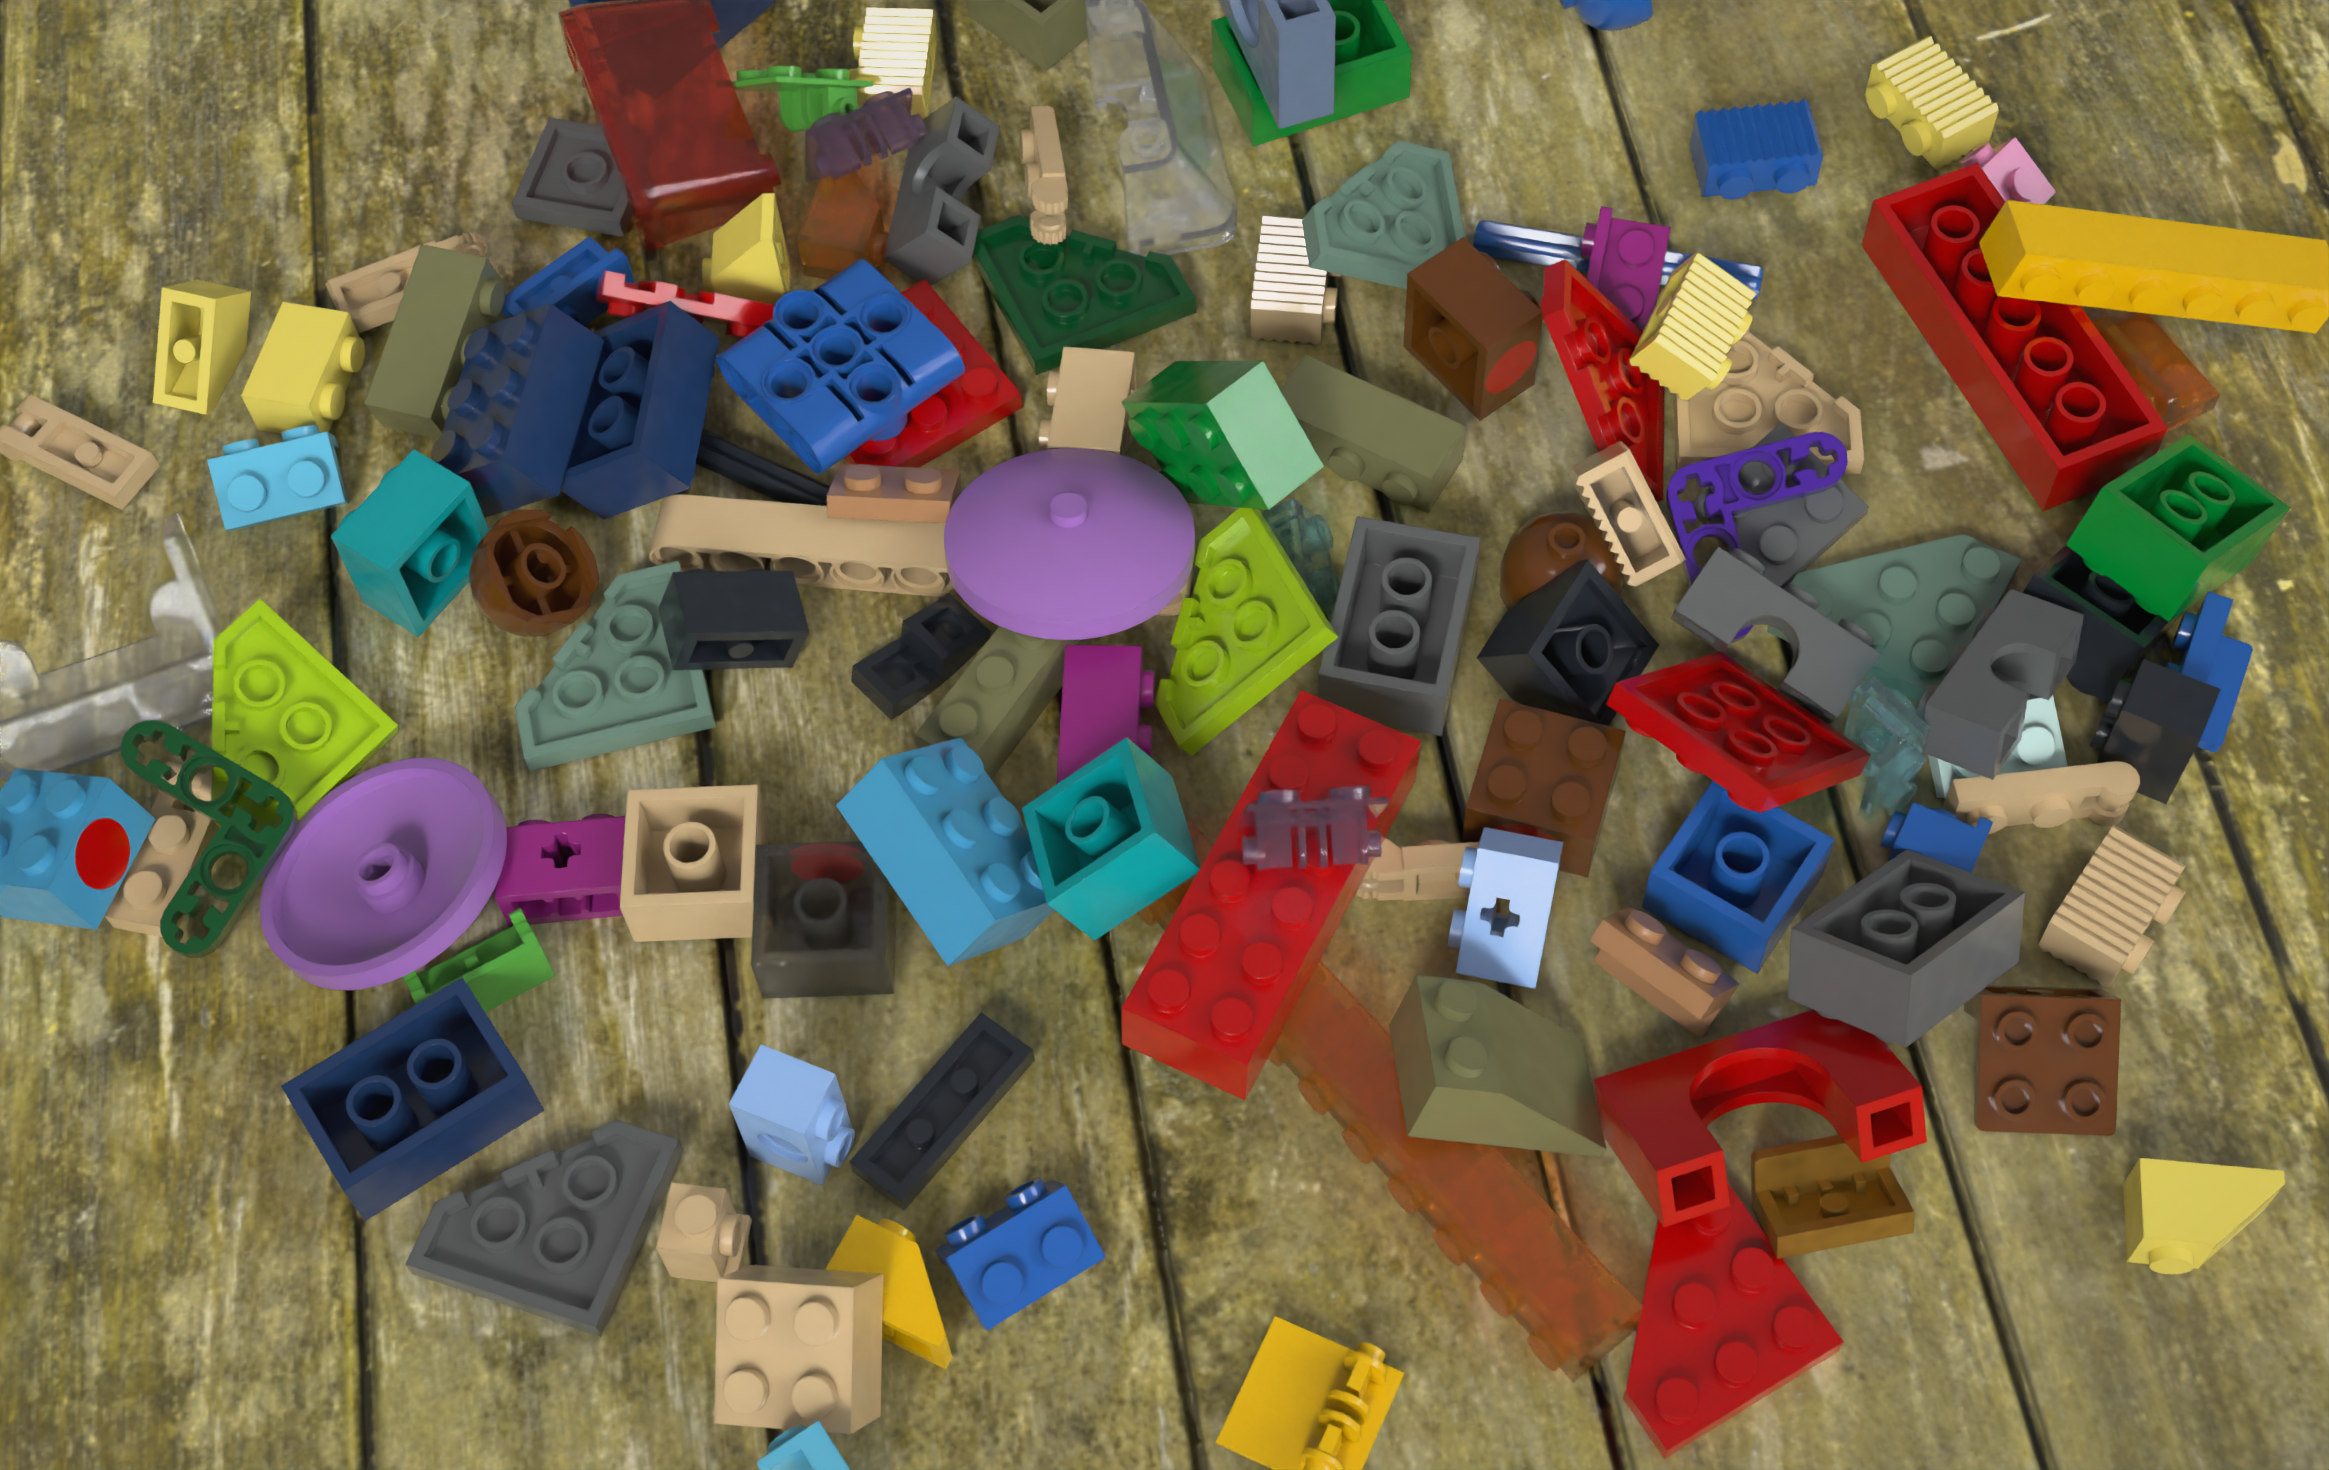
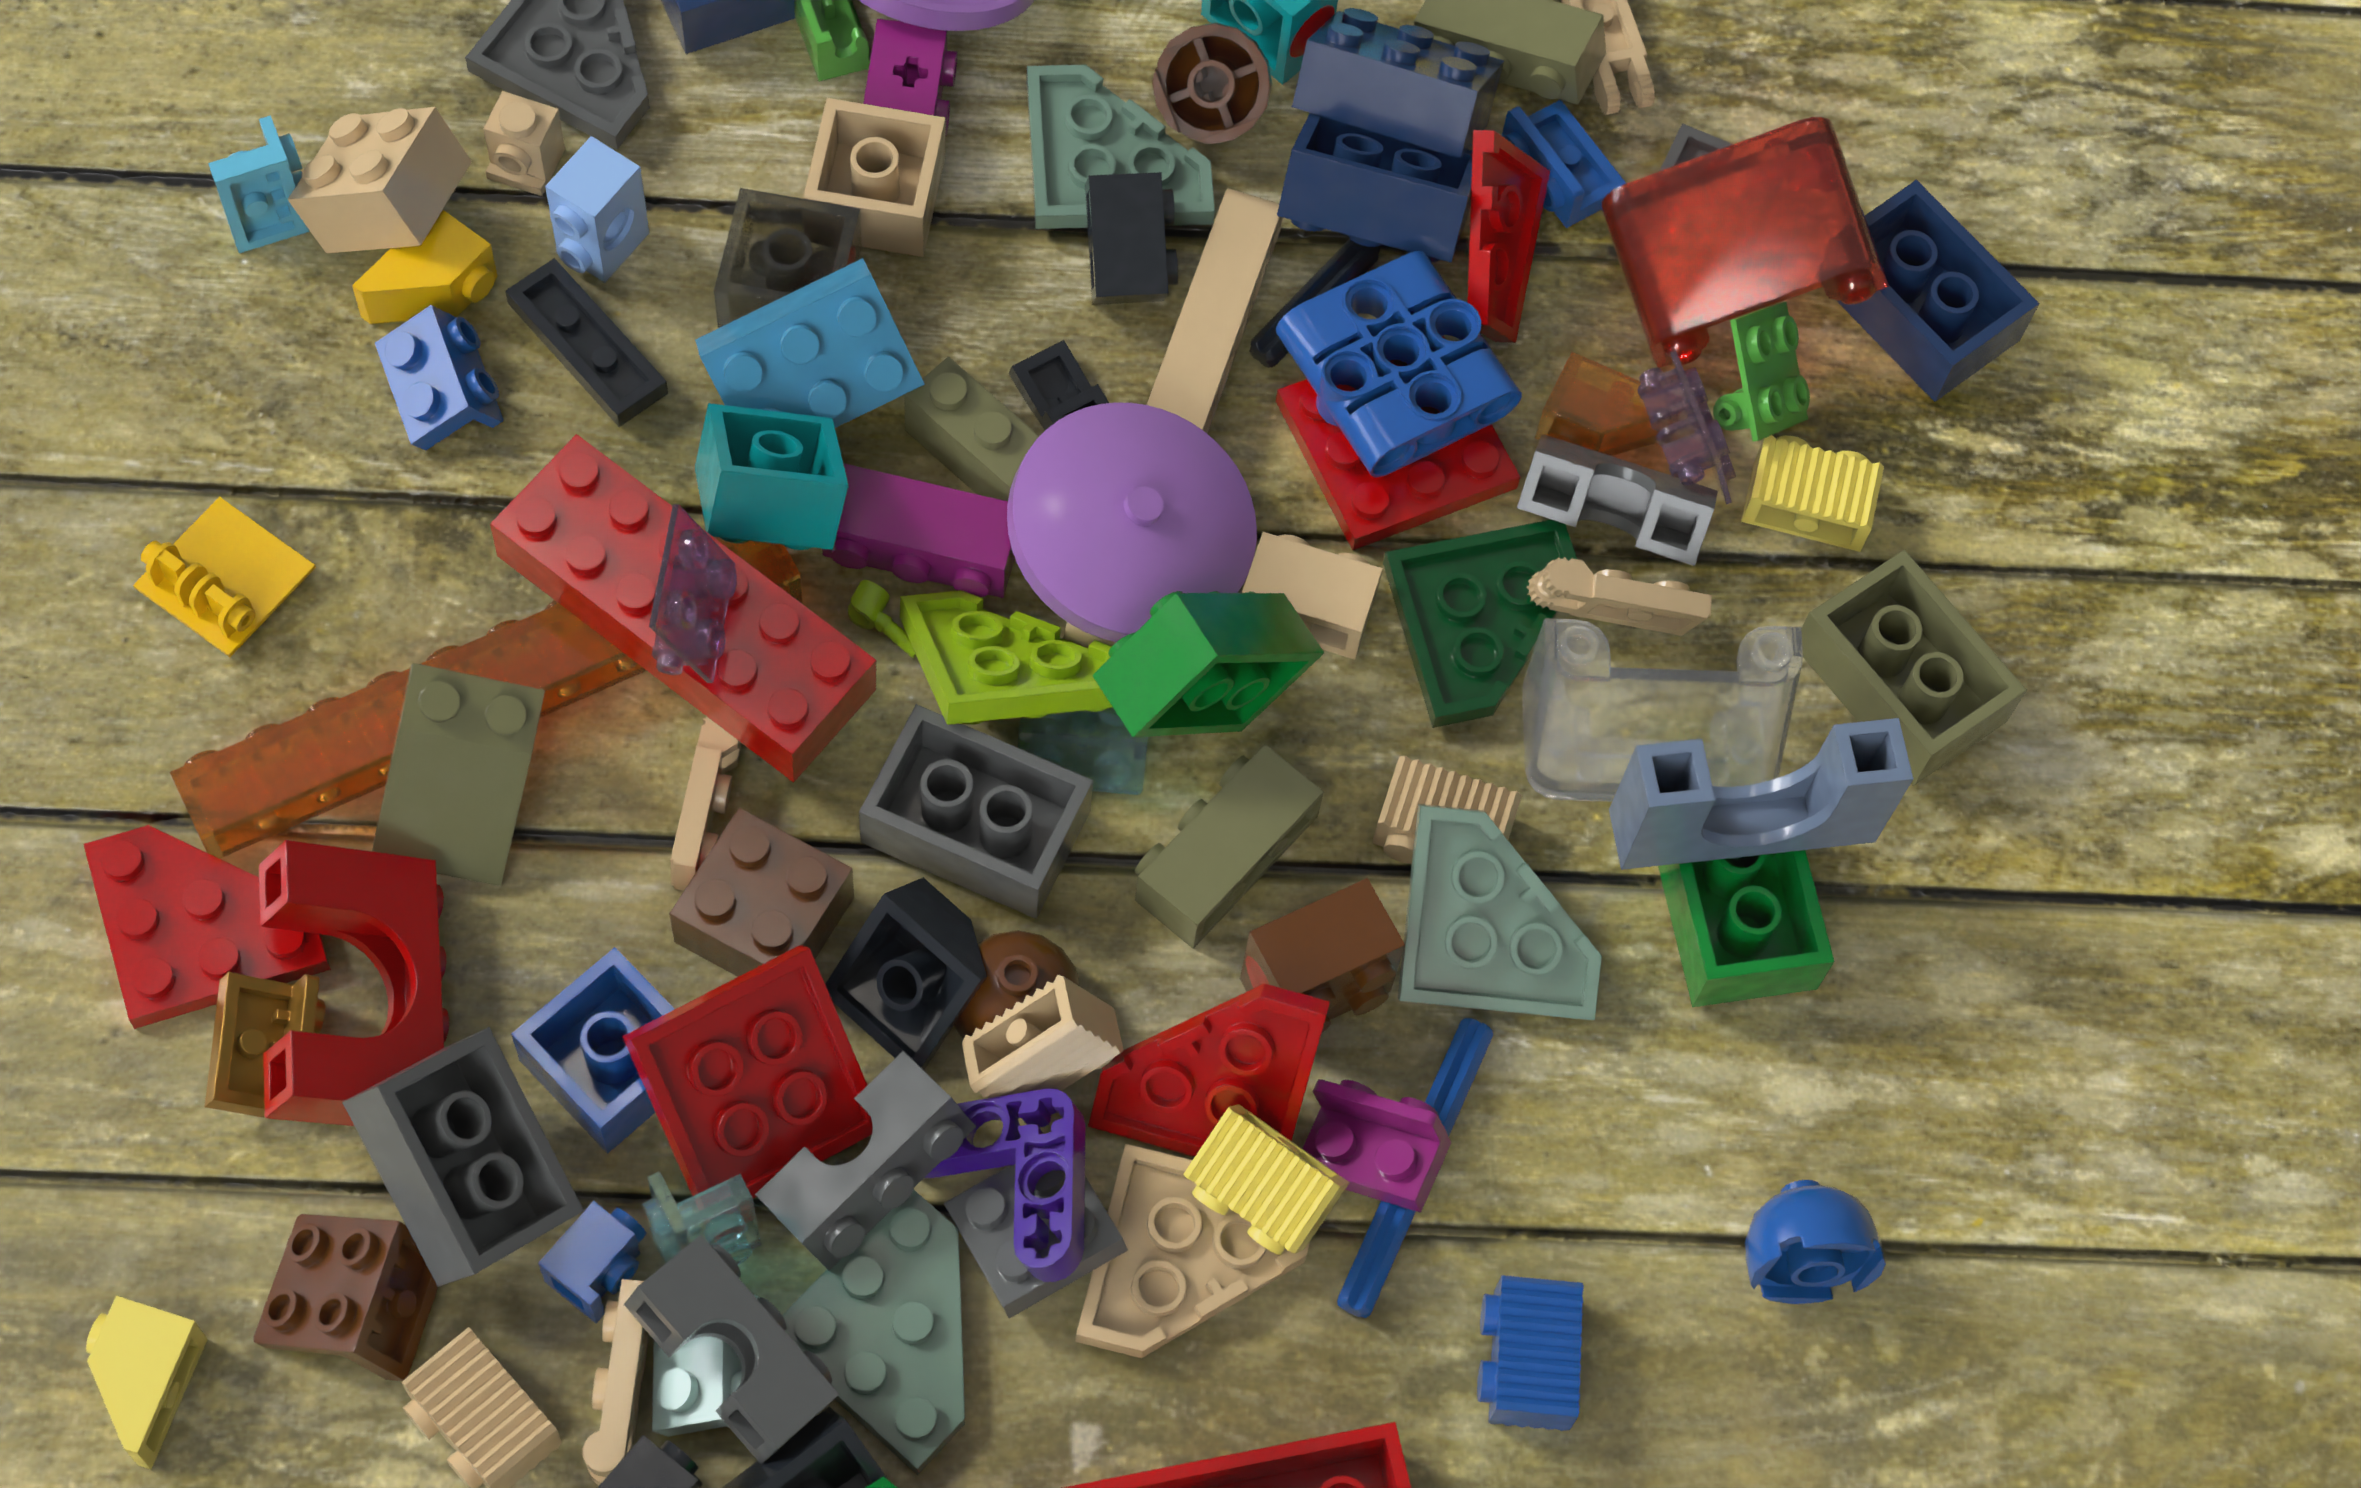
camera: 90 degrees right, 5 degrees up
light yellow slope [702,193,791,305] -> none
medium nougat bracket [827,464,961,524] -> none
light blue brick [1447,827,1563,989] -> none
medium nougat bracket [1589,906,1740,1037] -> none
none -> lime hand [848,580,916,659]

